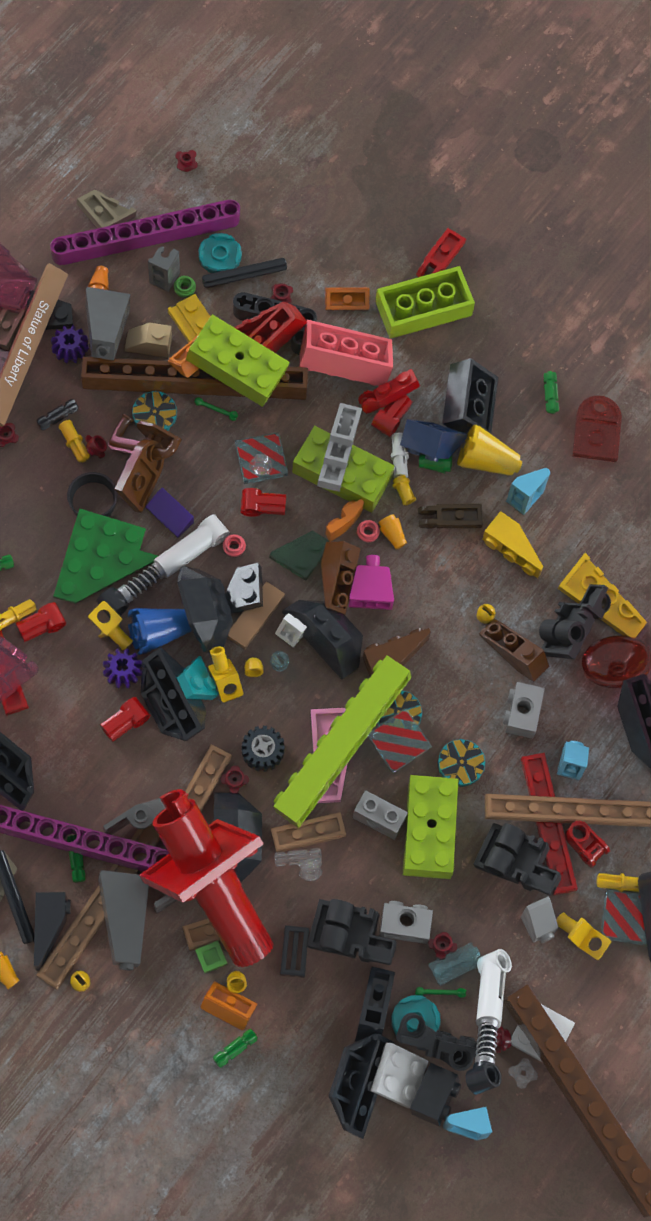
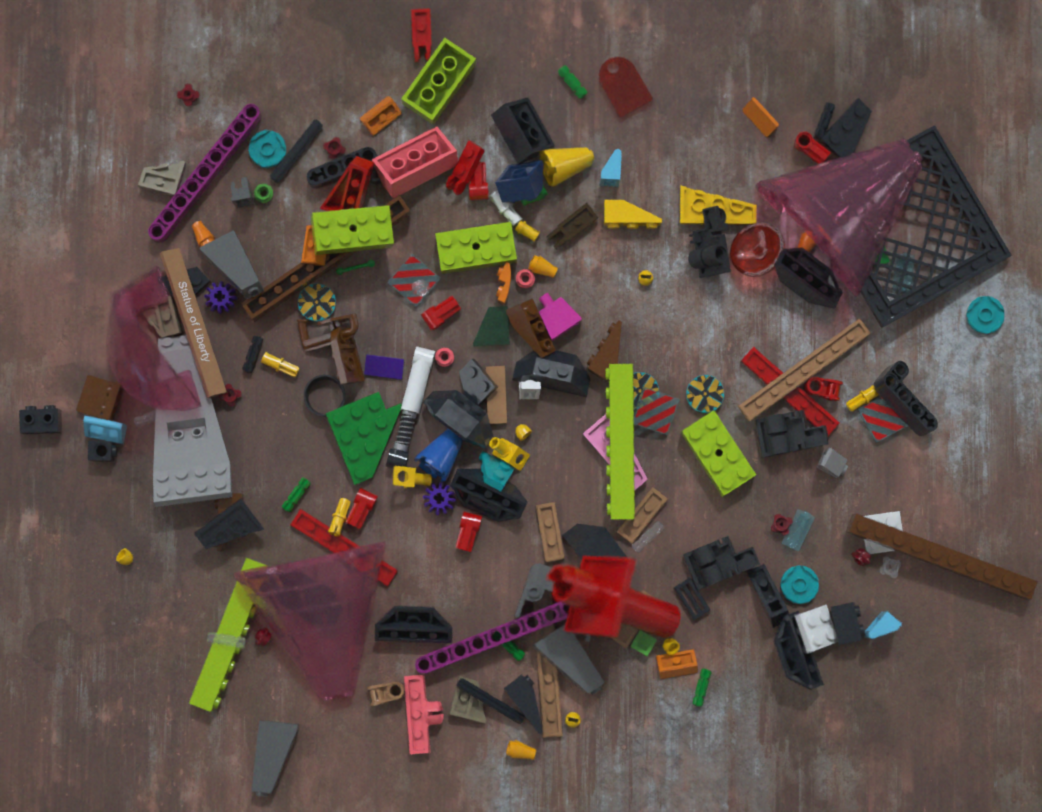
camera: 30 degrees left, 15 degrees up
dark red plate [85,435,107,458] -> none
tan slope [124,323,172,358] -> none
yellow plate [168,294,211,343] -> none
dark red plate [221,766,249,793] -> none
black wheel [242,725,285,772] -> none
clear light blue hinge [270,651,289,671] -> none
clear plate [298,858,323,881] -> none
light grey slope [317,403,362,492] -> none
light grey brick [353,790,408,840] -> none
light grey brick [379,901,433,944] -> none
black plate [396,1013,479,1071] -> none
green hinge [415,987,467,997] -> none
piece [465,949,512,1095] -> none
reddish brown slope [479,618,550,682] -> none
light grey brick [503,682,545,739] -> none
yellow bracket [556,912,611,960] -> none
medium azure slope [557,741,589,780] -> none

